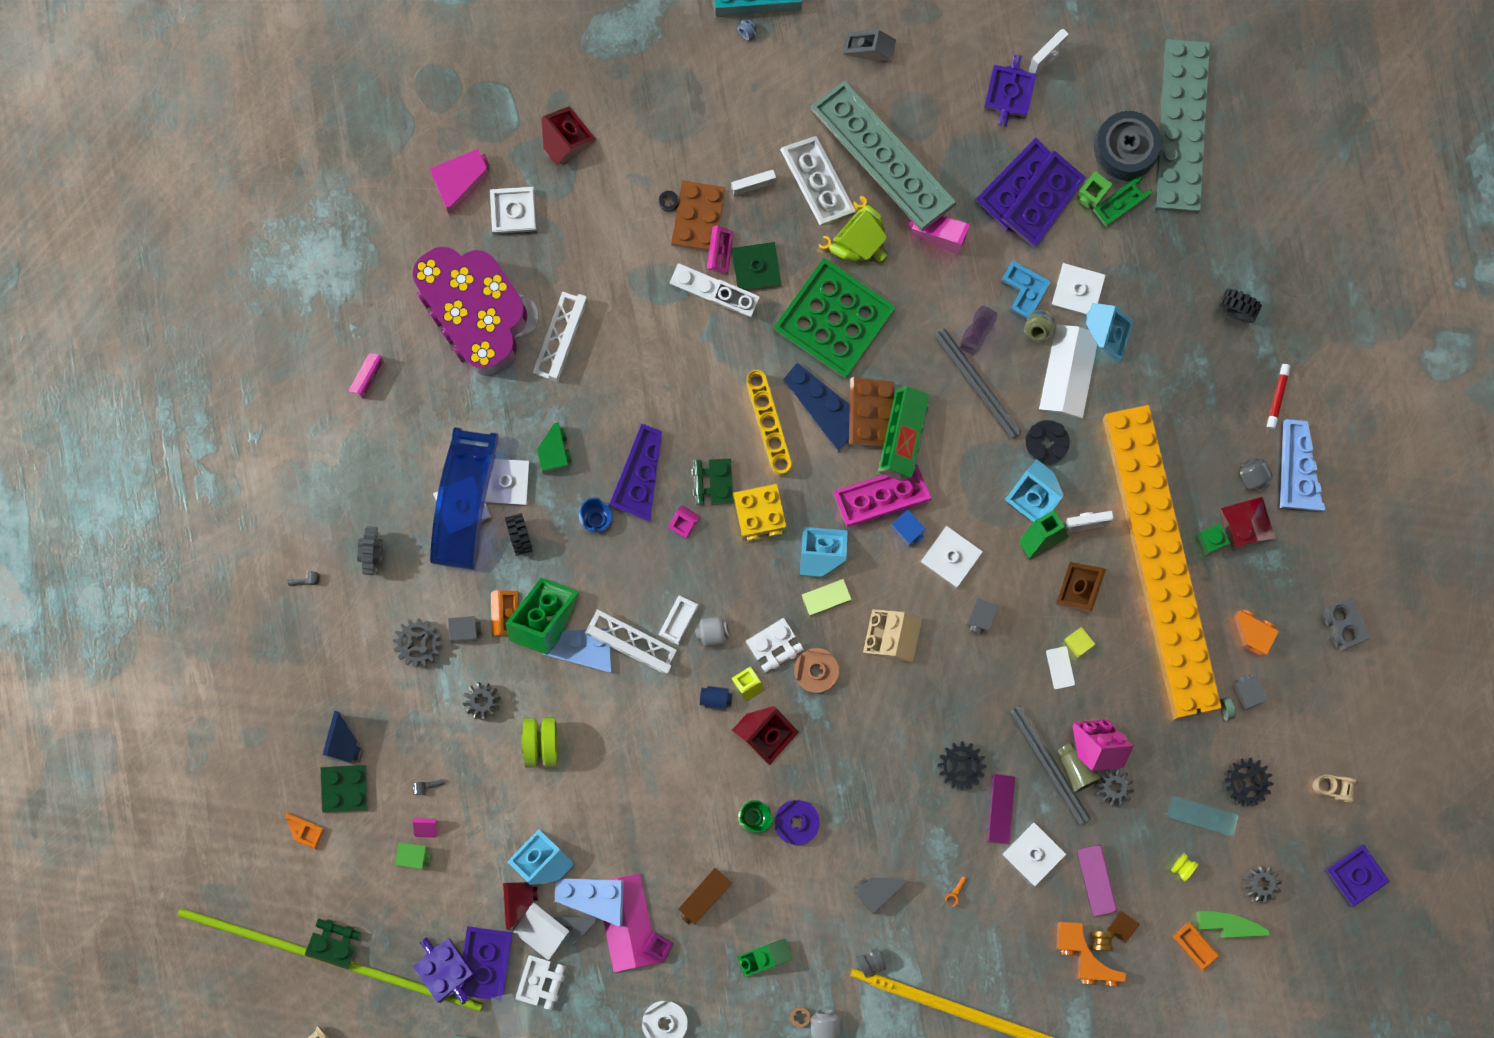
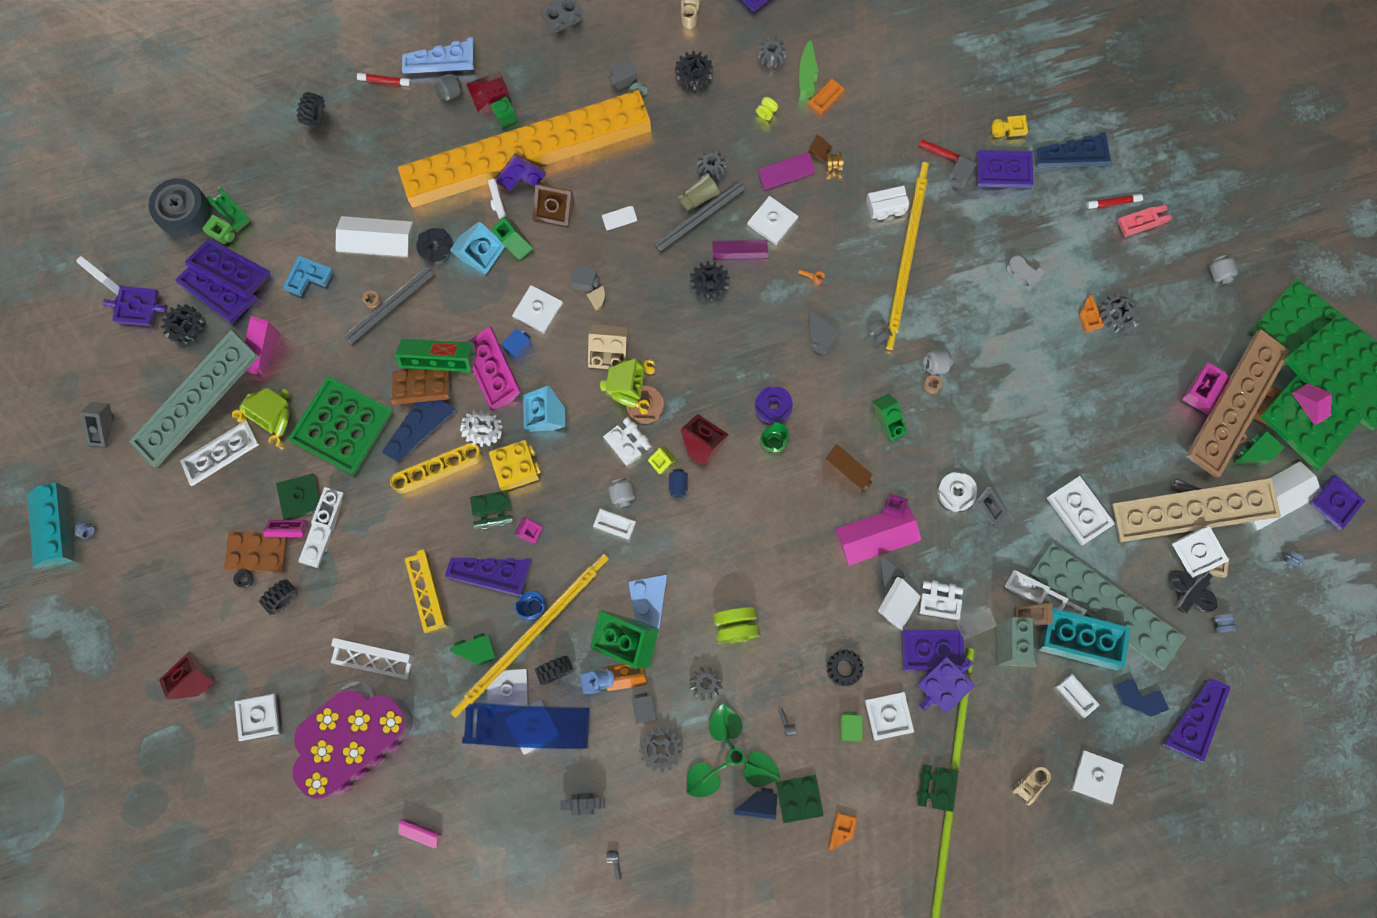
camera: 90 degrees left, 5 degrees down
dark pink slope [413,818,438,838] -> none
dark pink slope [430,149,490,213] -> none
dark red slope [503,882,538,930] -> none
medium azure slope [507,829,574,885] -> none
light blue wing [555,878,624,927] -> none
white fence [585,609,677,674] -> none
white tile [731,170,776,196] -> none
yellowish green tile [802,579,851,616] -> none
clear purple brick [960,305,997,356] -> none
olive head [1025,309,1055,342] -> none
white plate [1051,263,1105,316] -> none
orange arch [1056,922,1126,986] -> none
neon yellow slope [1064,627,1095,658] -> none
dark pink slope [1073,719,1134,771] -> none
medium azure slope [1086,303,1133,362] -> none
sand green plate [1155,39,1210,213] -> none
clear light blue tile [1166,795,1238,837] -> none
orange slope [1234,610,1279,657] -> none
none -> black gear [161,304,204,344]
none -> black tyre [259,579,298,615]
none -> medium nougat bush [362,290,381,309]
none -> yellow fence [404,549,448,633]
none -> yellow axle [450,554,609,718]
none -> white gear [460,410,503,447]
none -> dark purple plate [495,154,546,191]
none -> medium blue piece [579,669,614,695]
none -> tan tile [587,286,605,312]
none -> lime torso [600,359,655,414]
none -> green plant [686,703,780,797]
none -> black tyre [826,649,864,687]
none -> white plate [864,692,914,741]
none -> white brick [866,185,909,220]

